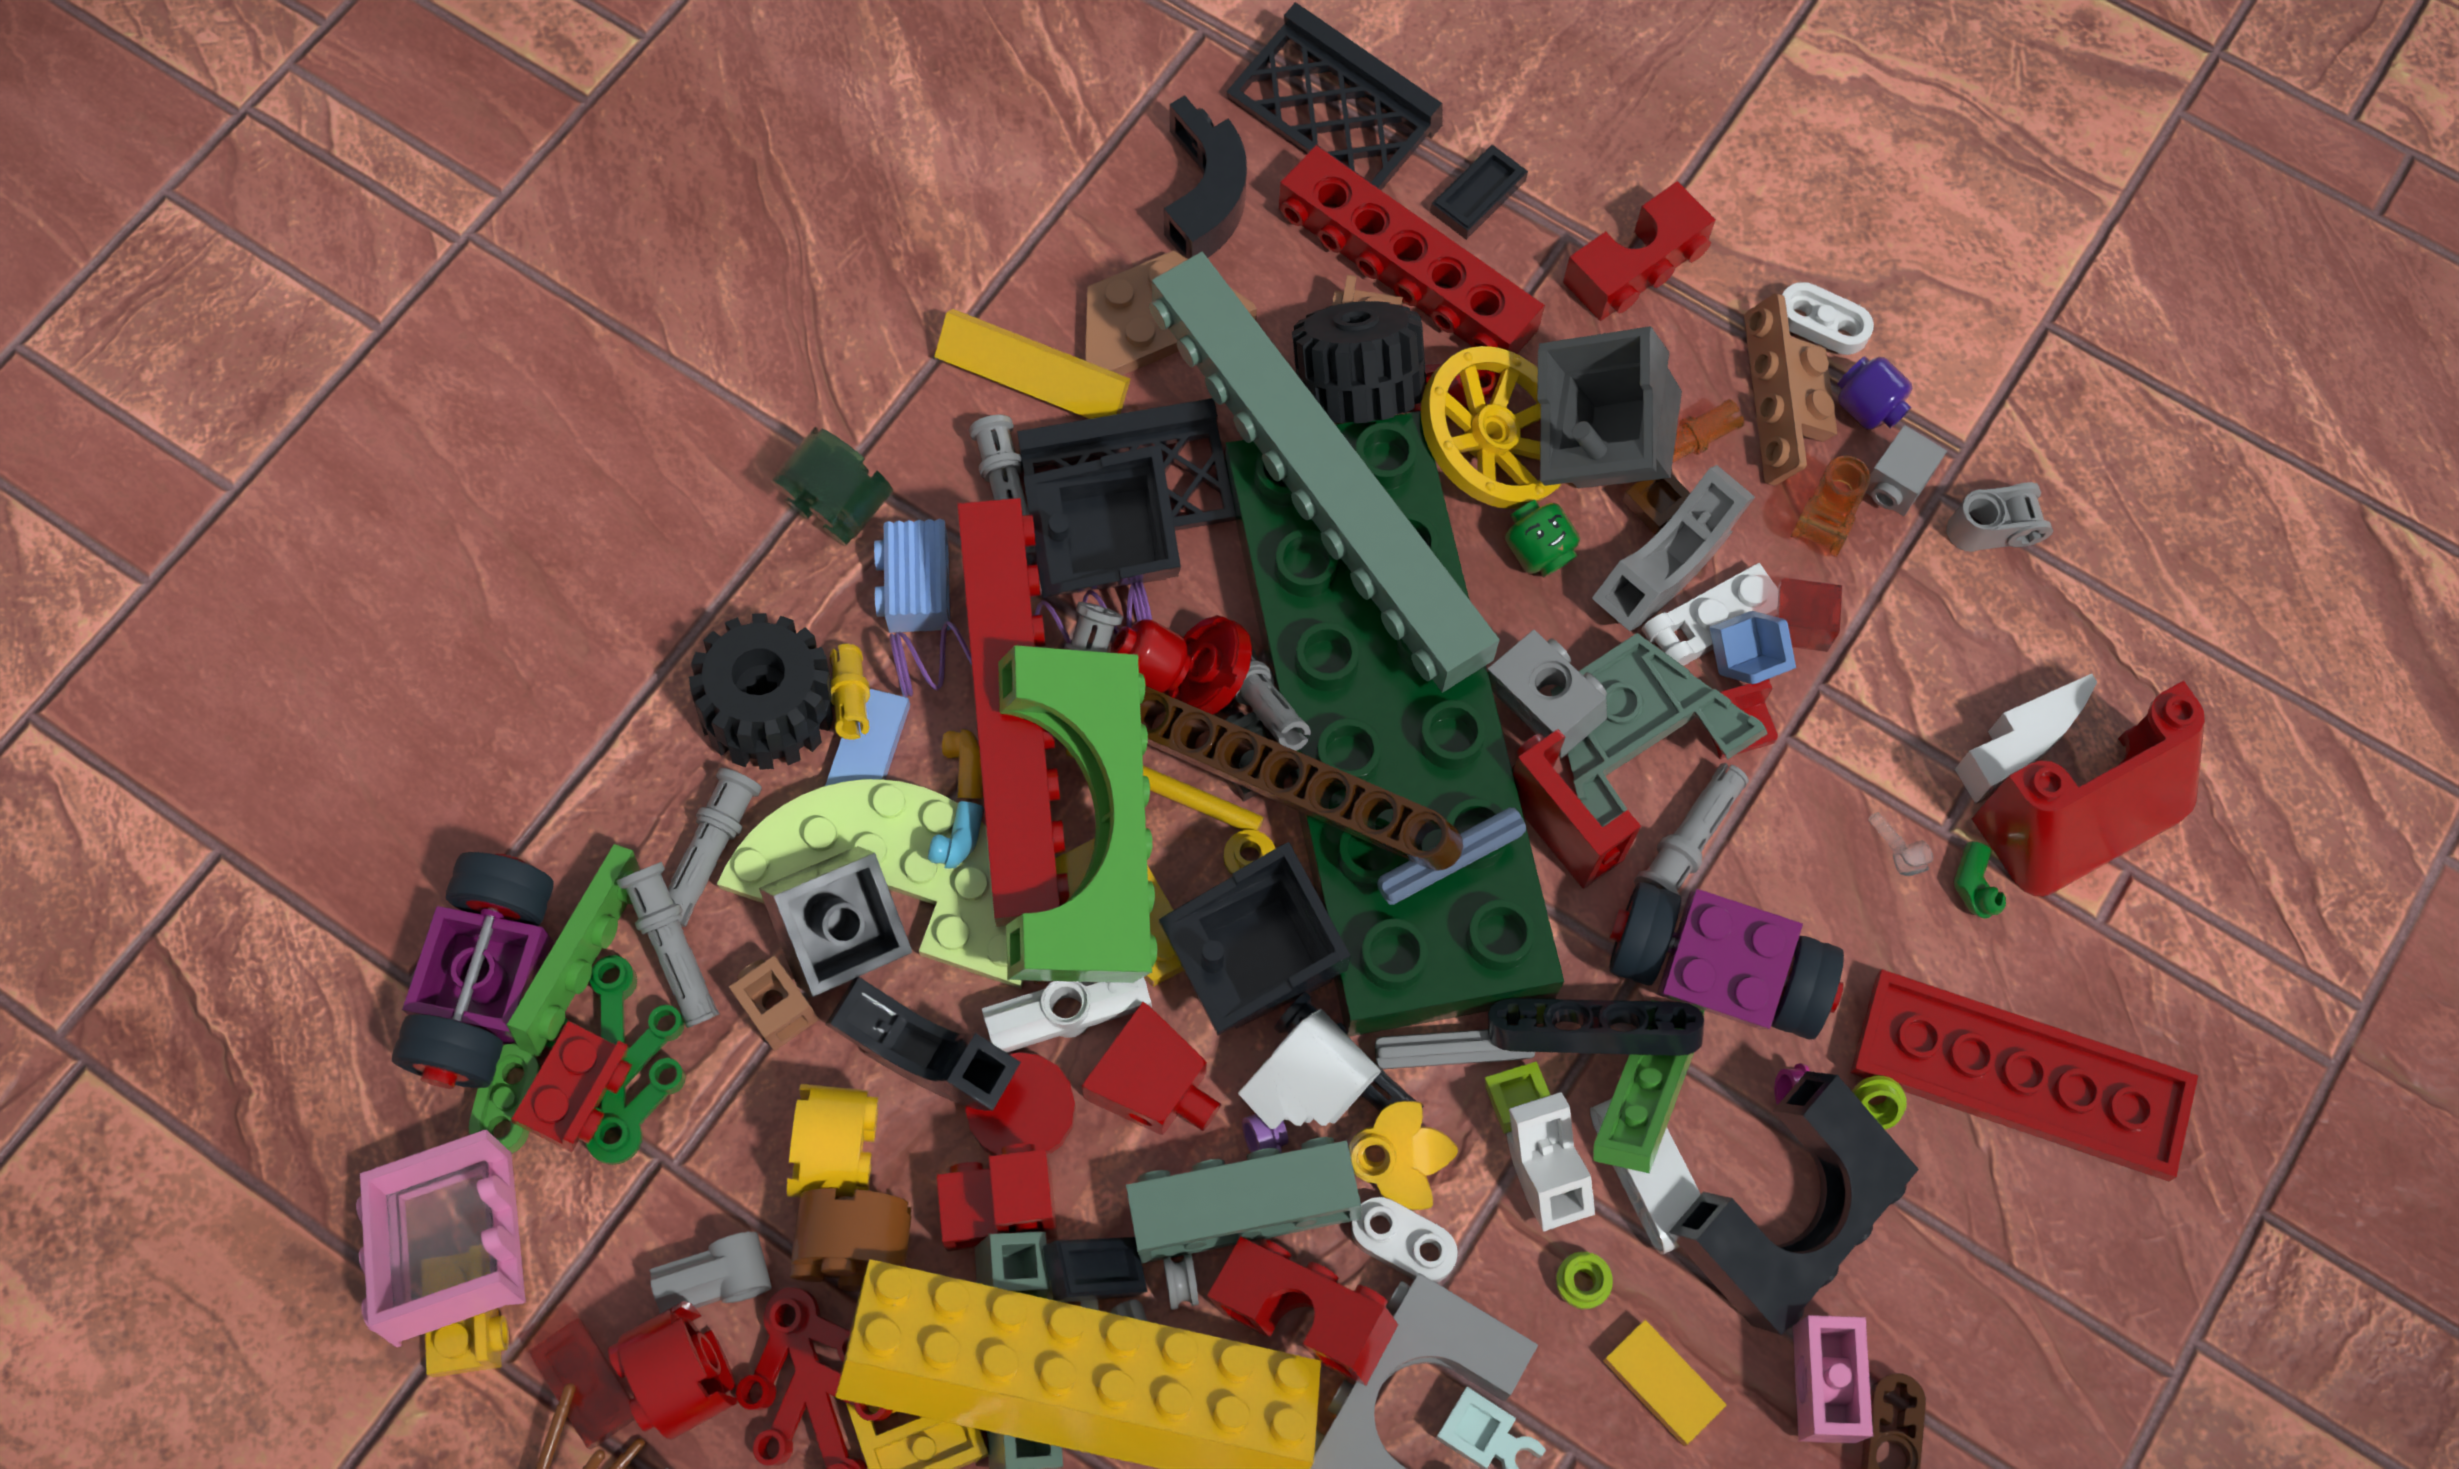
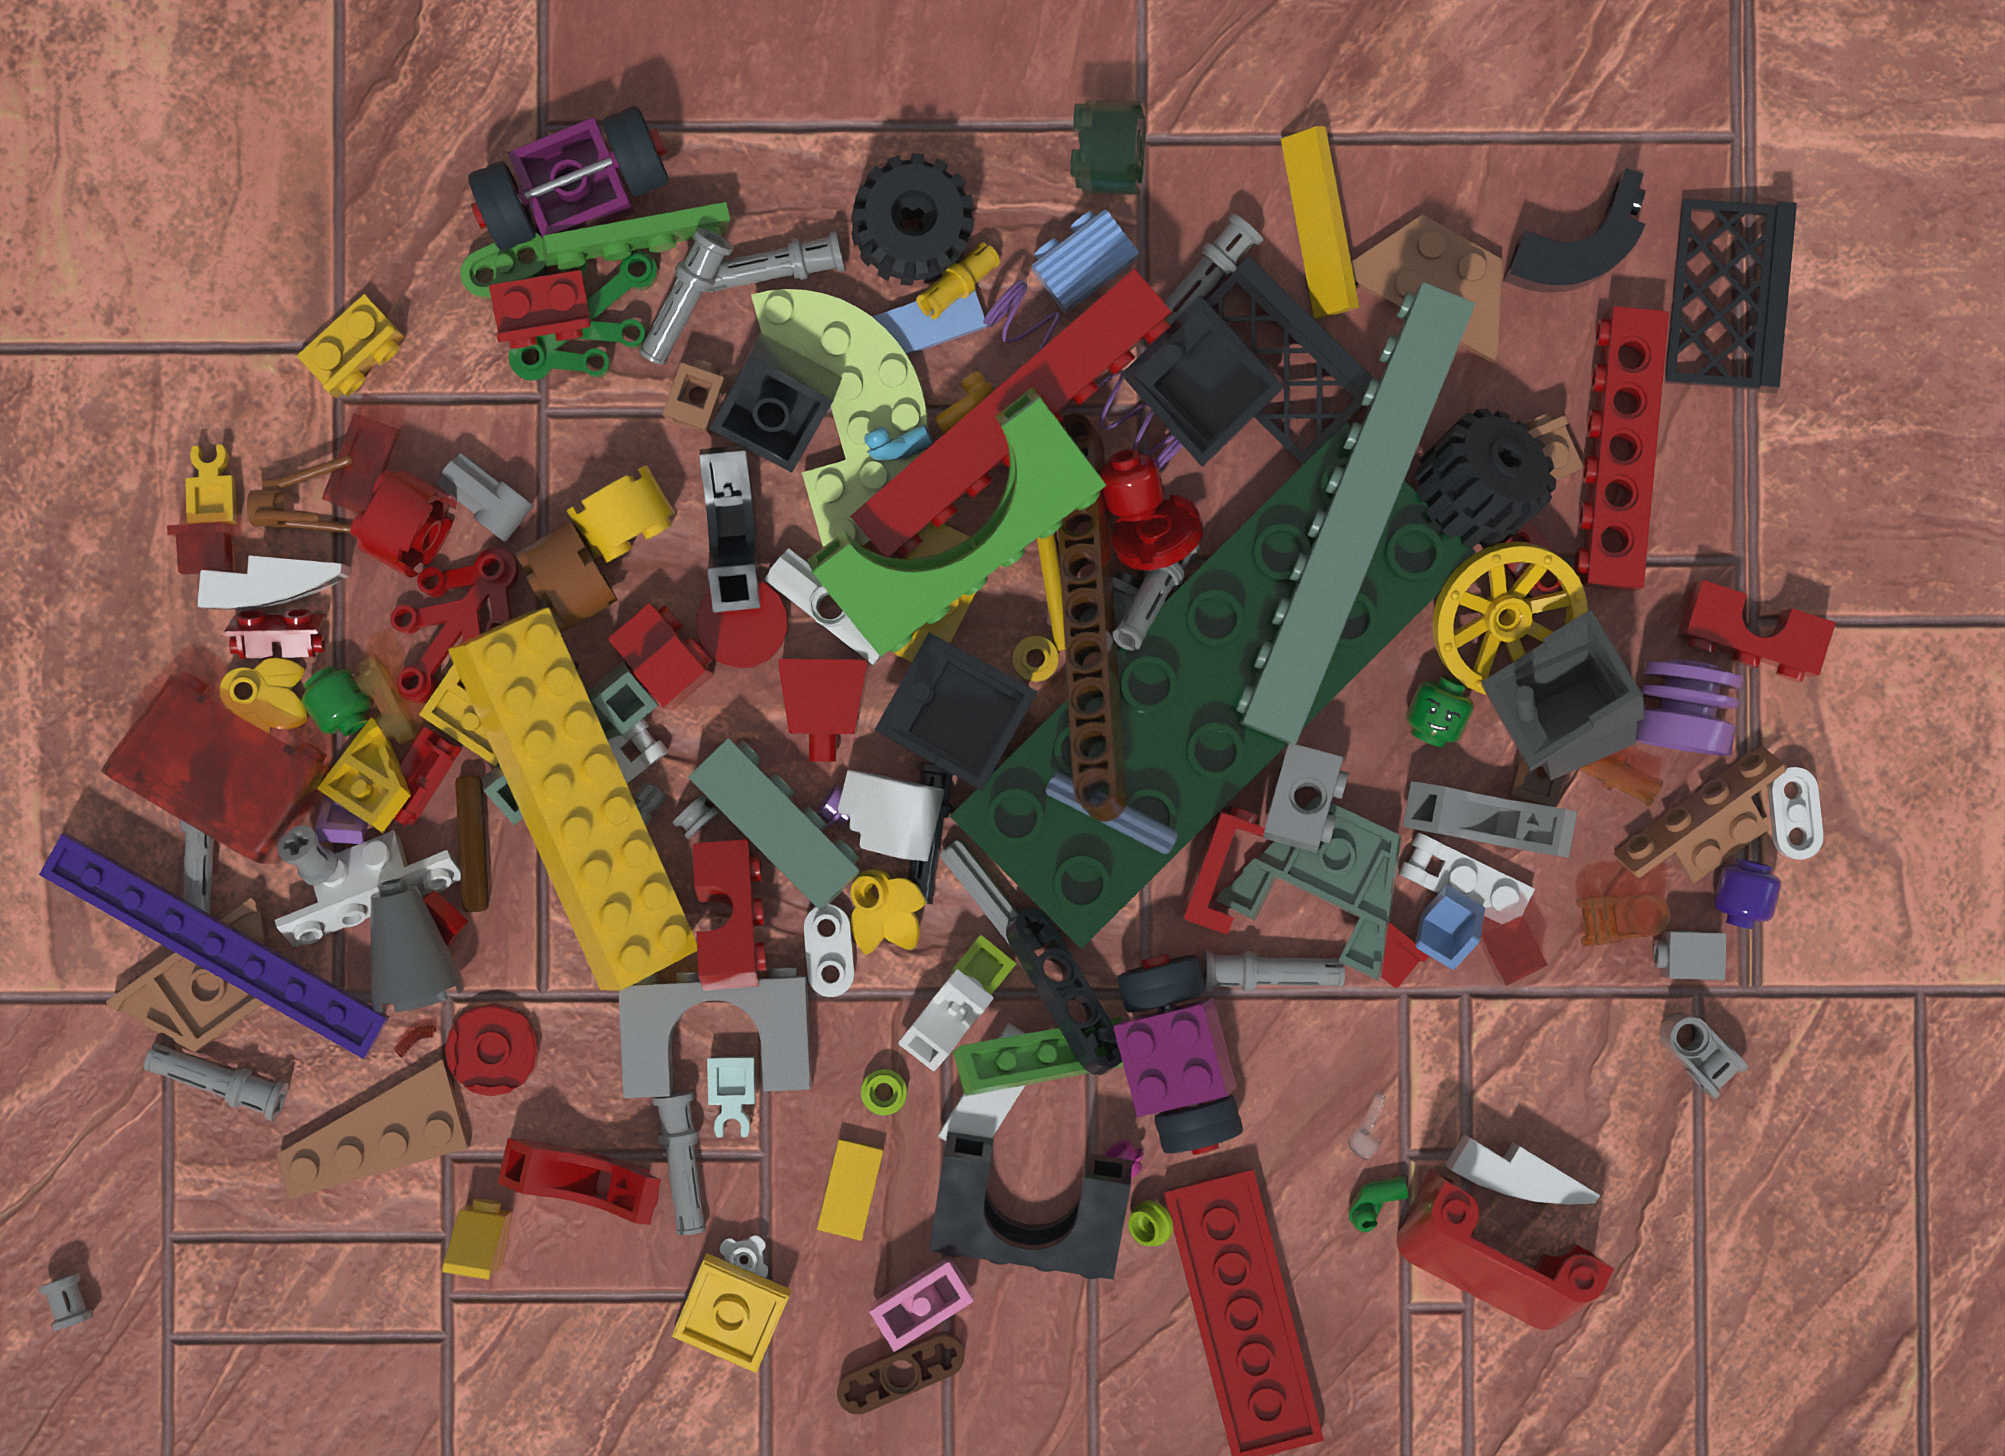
camera: 60 degrees right, 20 degrees up
window [356,1129,526,1347] -> none
black tile [1042,1237,1148,1302] -> none
light grey bush [1063,602,1123,652] -> none
black tile [1430,144,1528,240] -> none
none -> medium lavender wheel [1636,659,1744,756]

